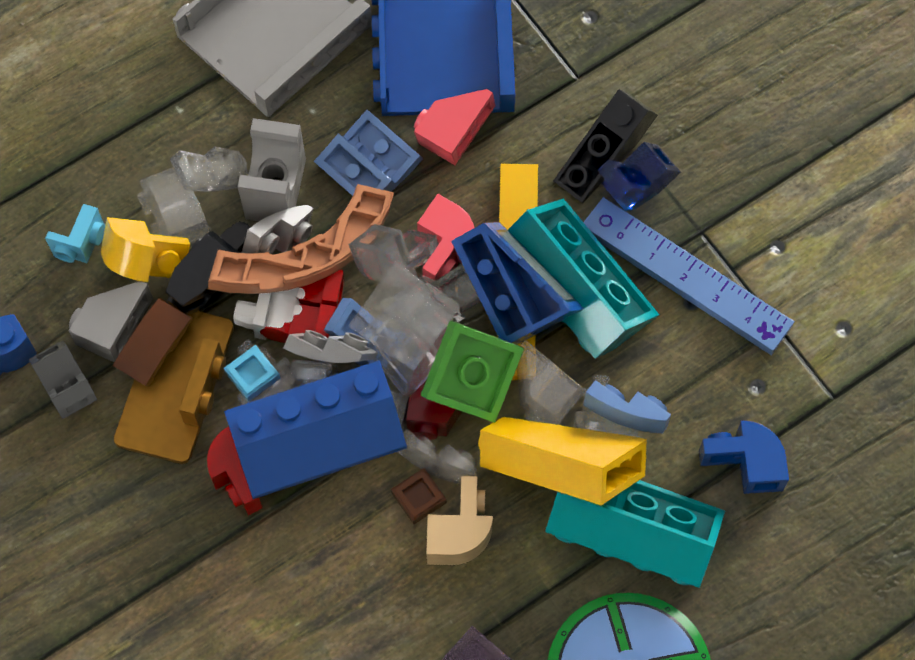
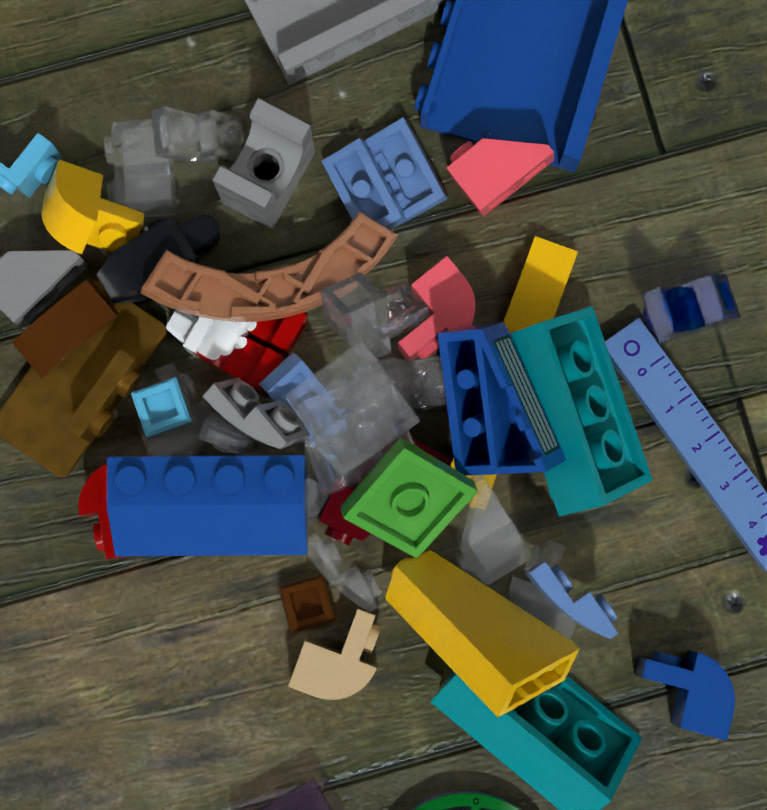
camera: 20 degrees right, 15 degrees up
light grey slope [242,205,314,254] -> none
black slope [553,89,658,203] -> none

